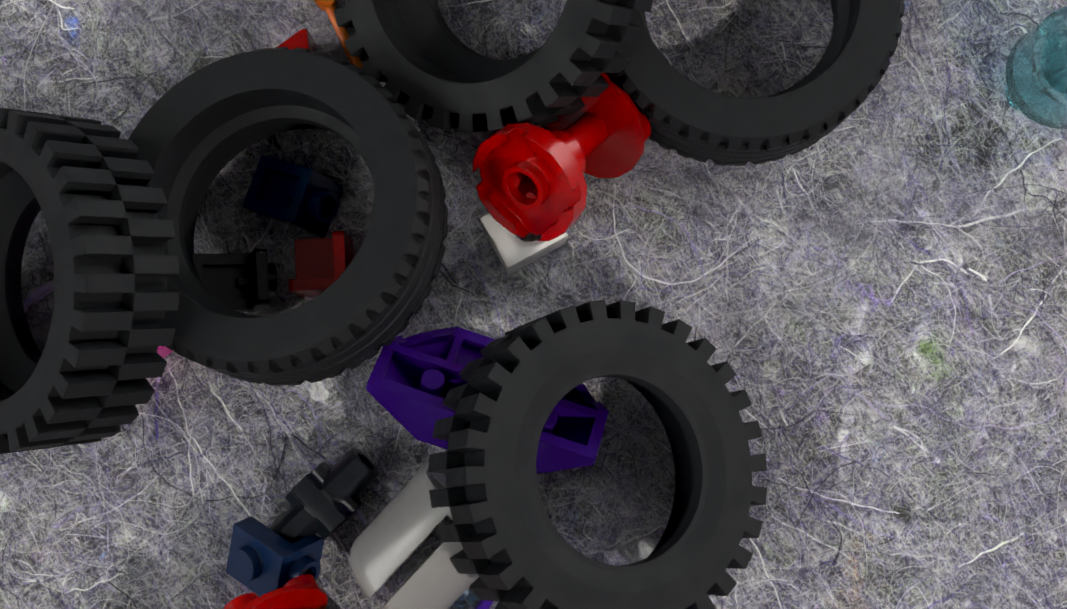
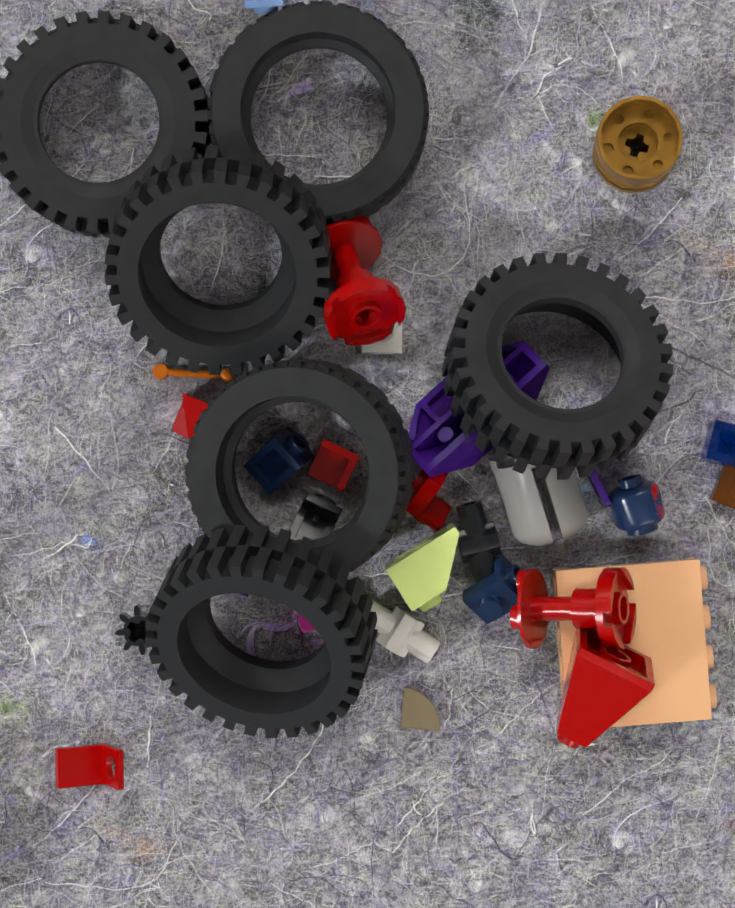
camera: 55 degrees left, 5 degrees up
none -> white axle [370,600,440,663]
none -> yellowish green slope [385,523,459,613]
none -> dark tan tile [400,686,440,731]
none -> red bracket [406,469,451,531]
none -> pearl gold wheel [592,95,683,194]

